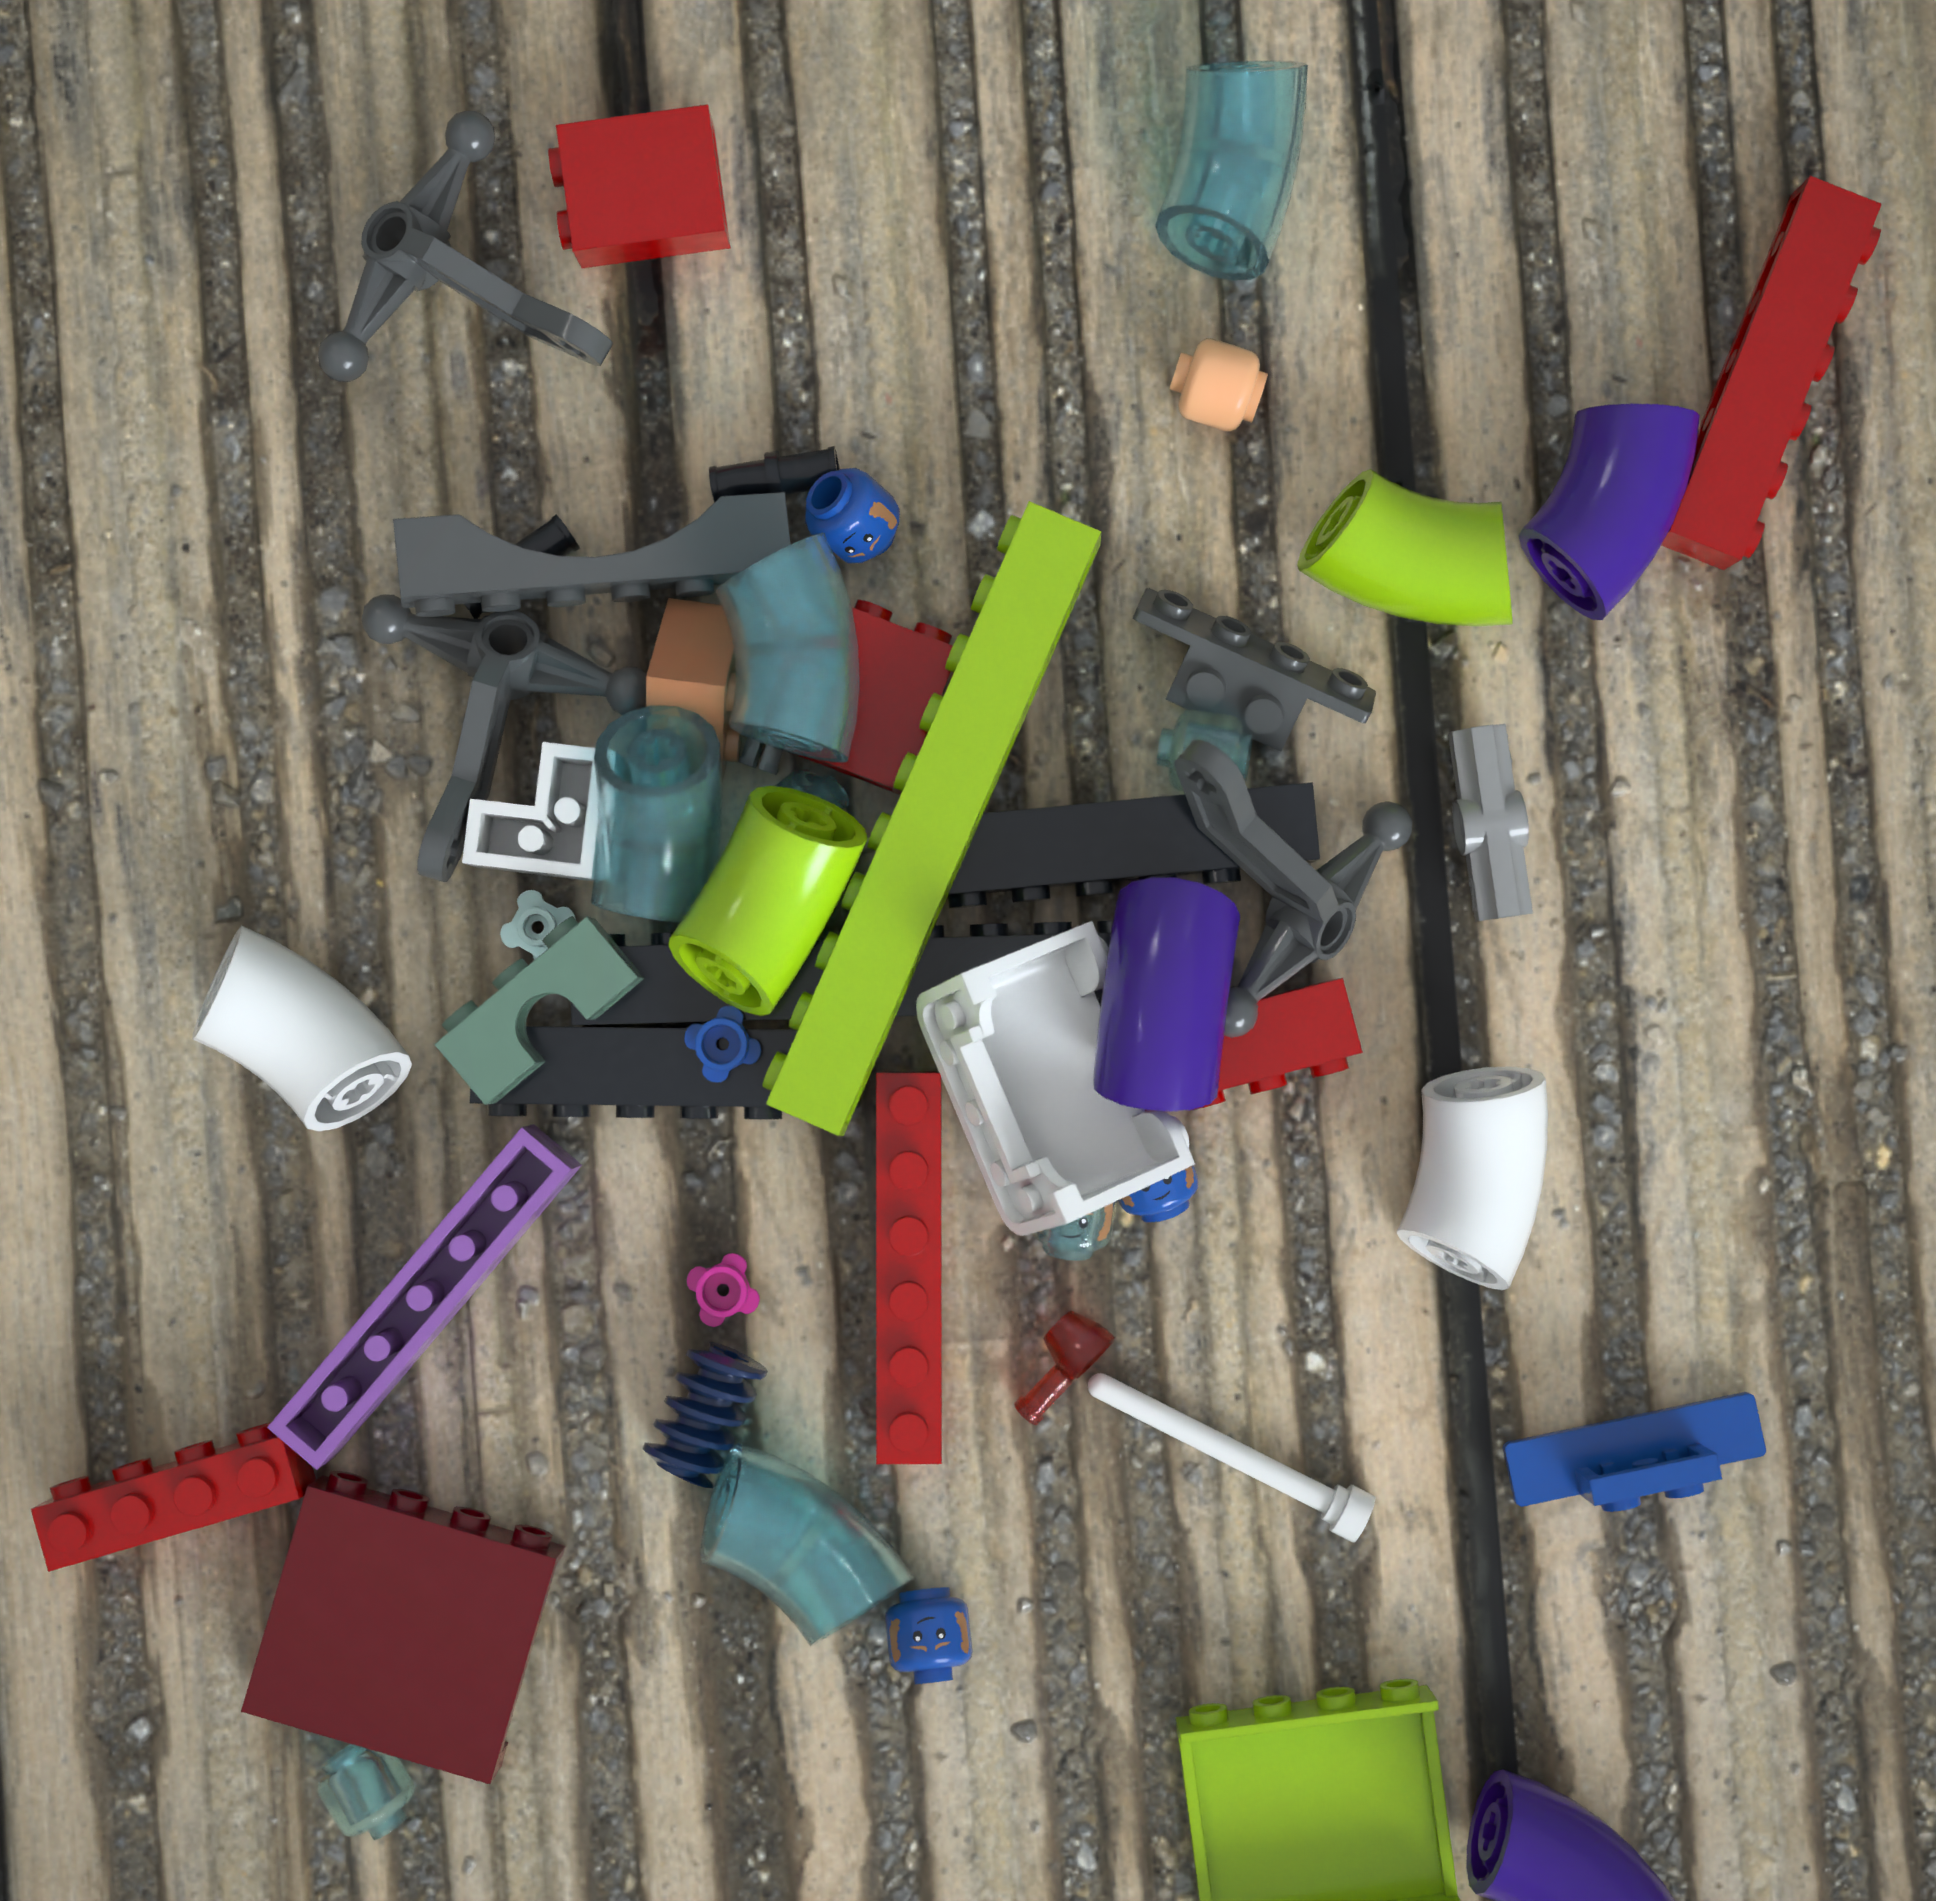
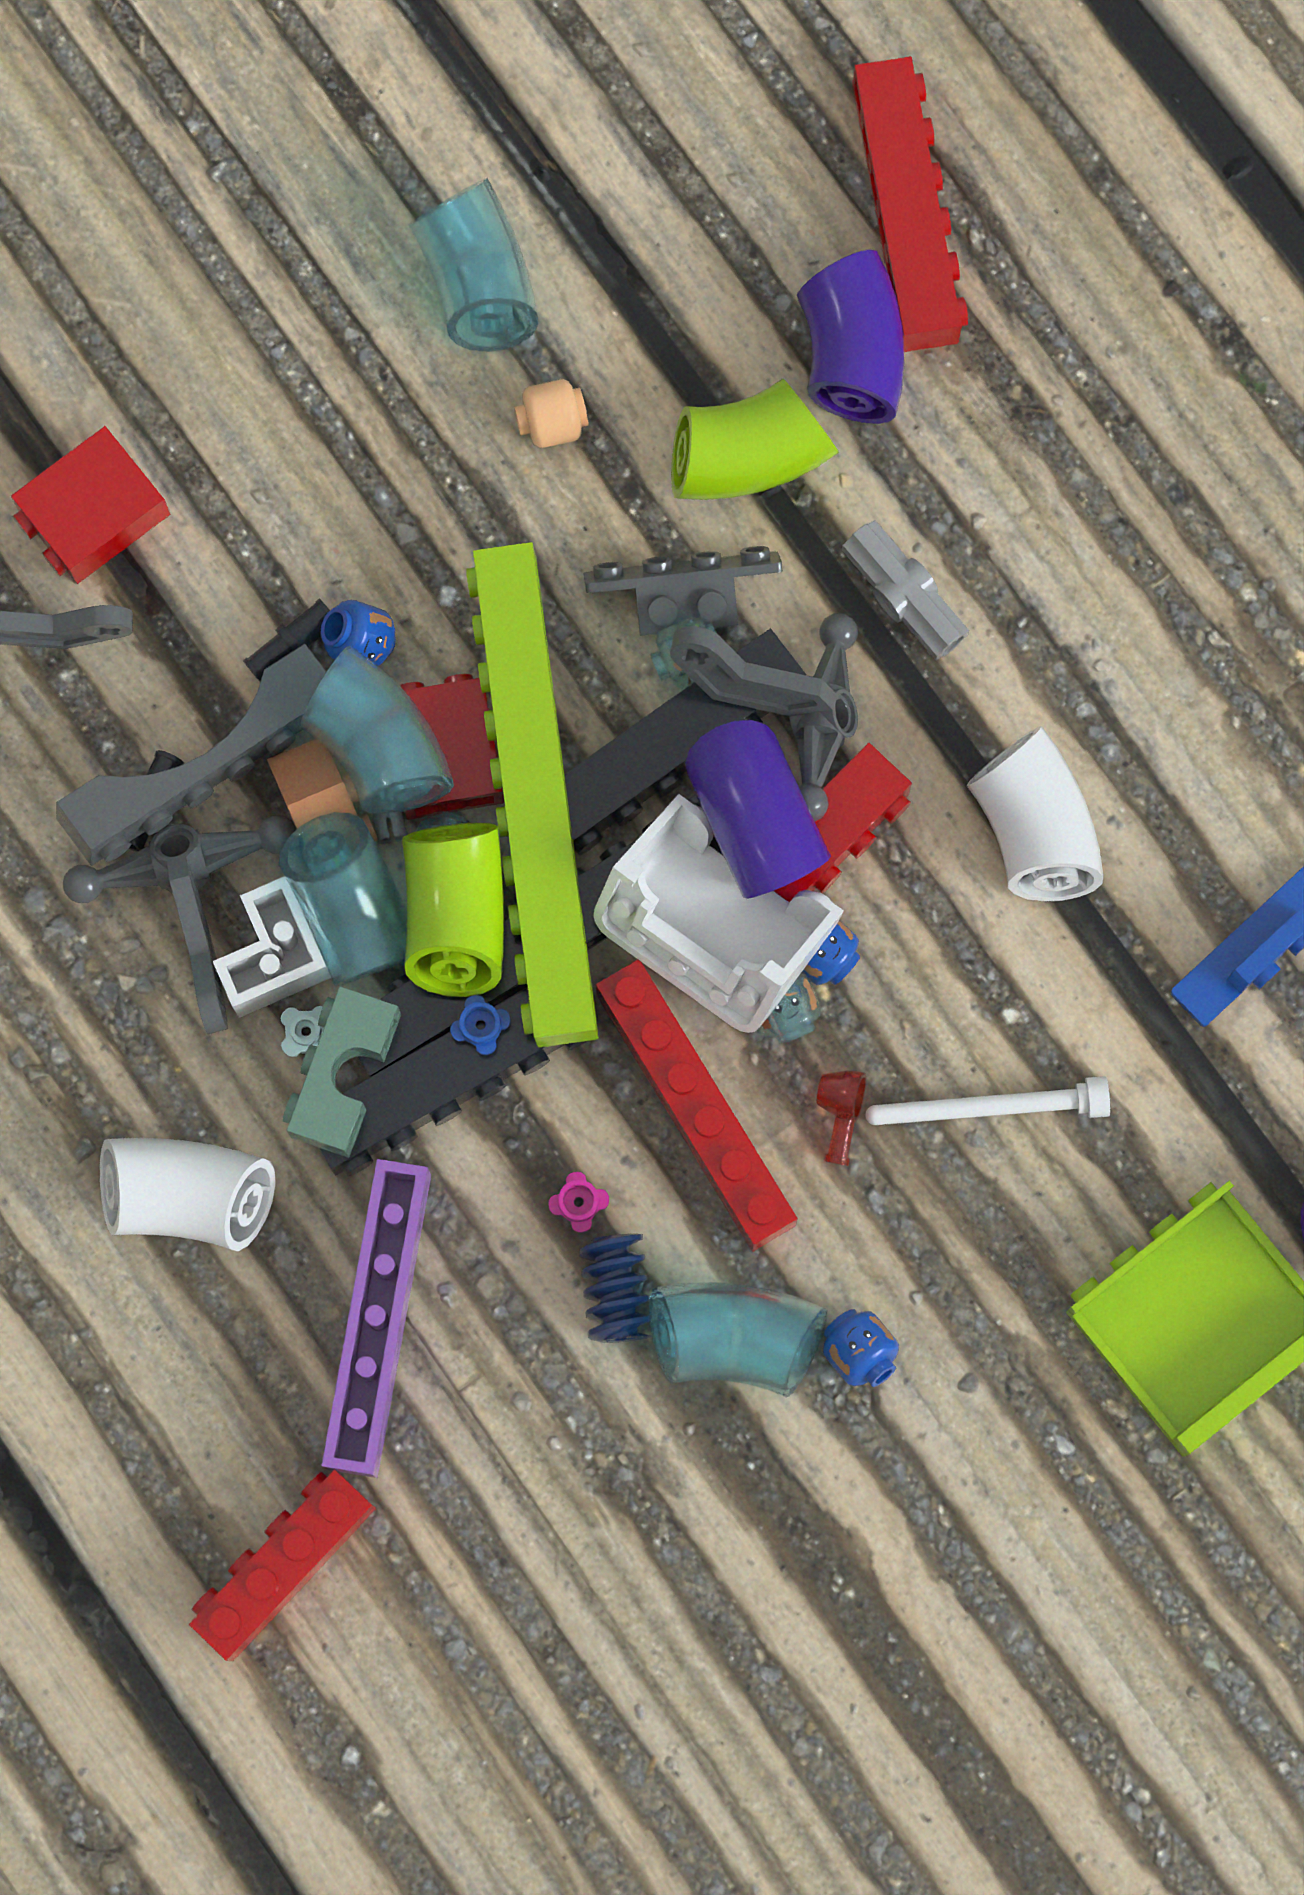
camera: 30 degrees left, 10 degrees down
dark red panel [241,1471,566,1784] -> none
clear light blue head [317,1744,415,1840] -> none

